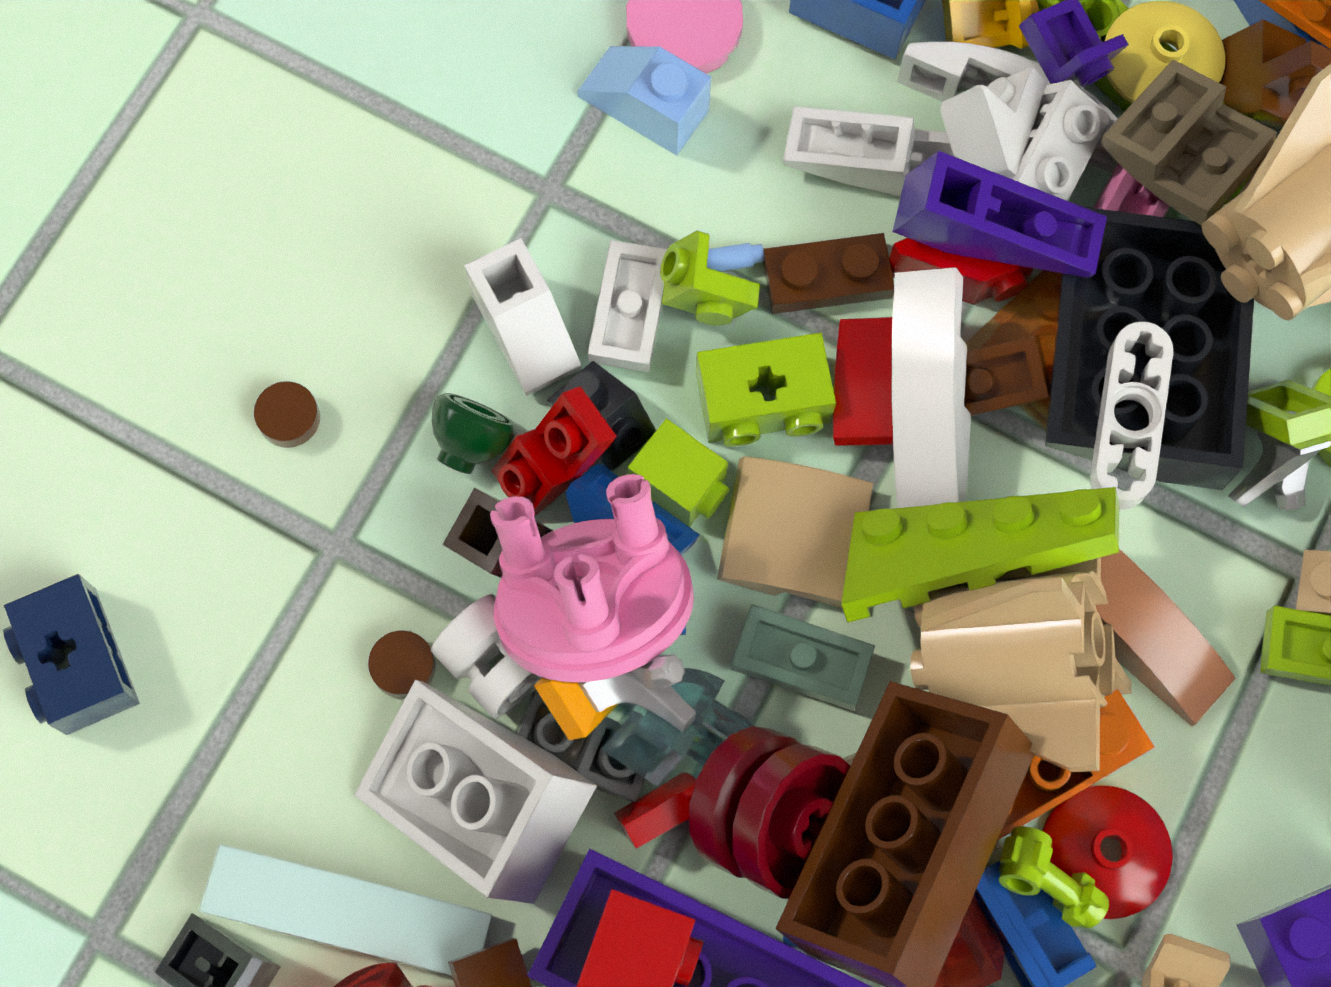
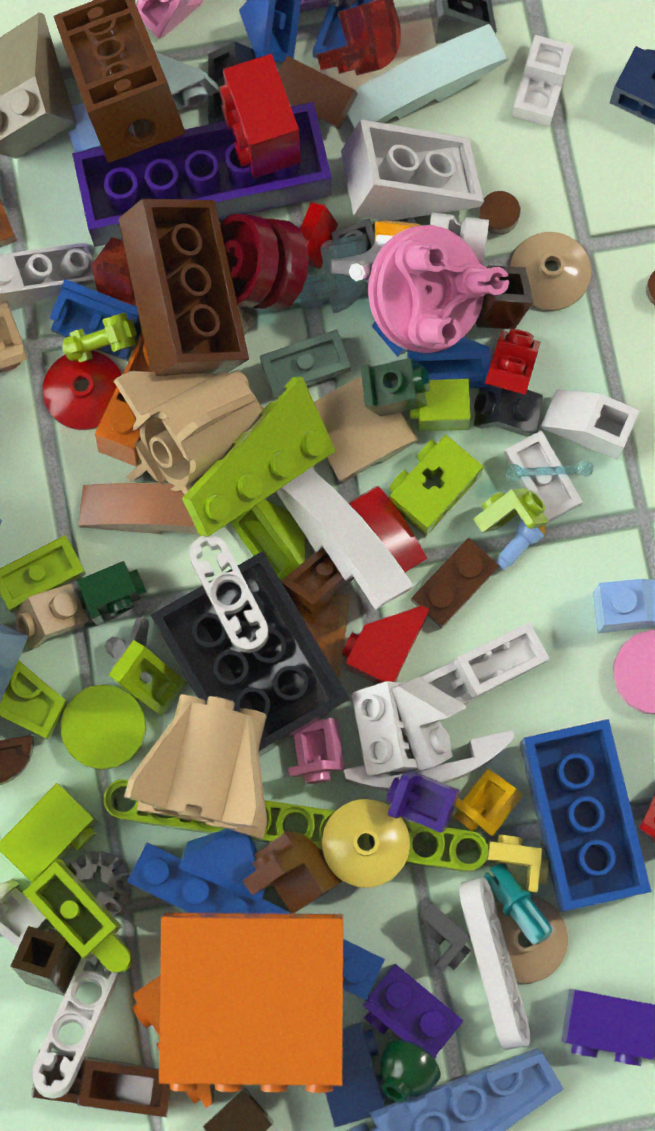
camera: 145 degrees right, 5 degrees up
dark green brick [431,393,518,474] -> none
dark purple slope [892,150,1107,278] -> none
dark tan slope [1101,60,1277,226] -> none
none -> dark green brick [76,561,147,626]
none -> lime slope [230,499,305,581]
none -> dark green brick [360,358,430,416]
none -> clear light blue hinge [505,460,594,482]
none -> tan dish [510,232,591,311]
none -> white slope [511,35,574,127]

